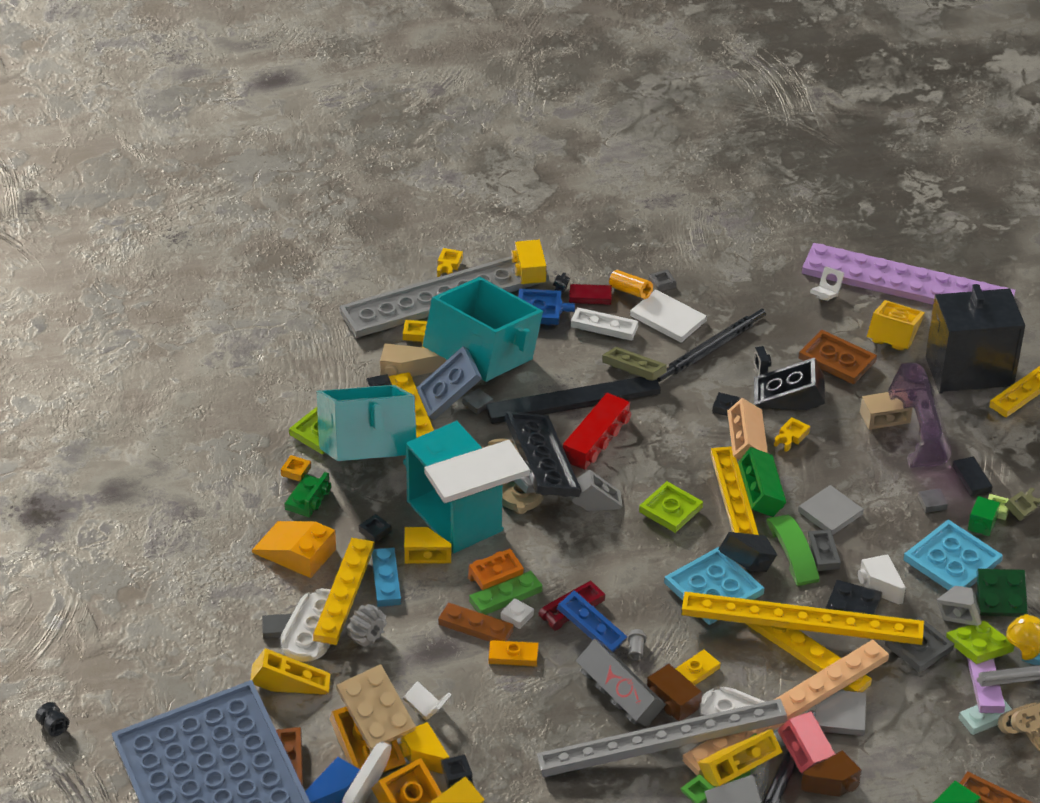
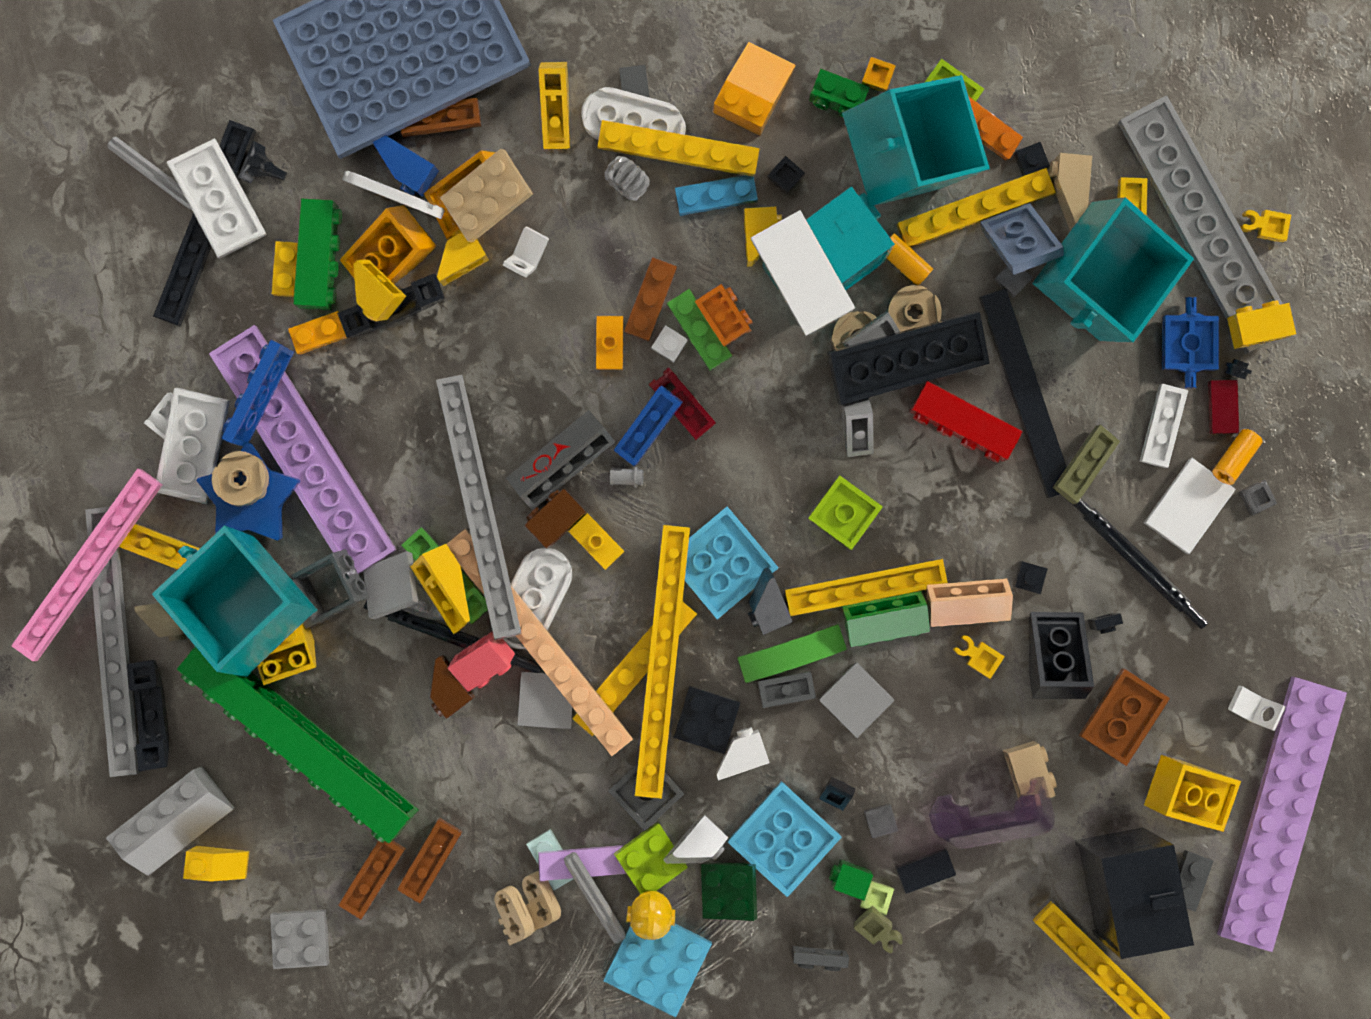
camera: 90 degrees right, 45 degrees up
none -> black plate [819,777,856,811]

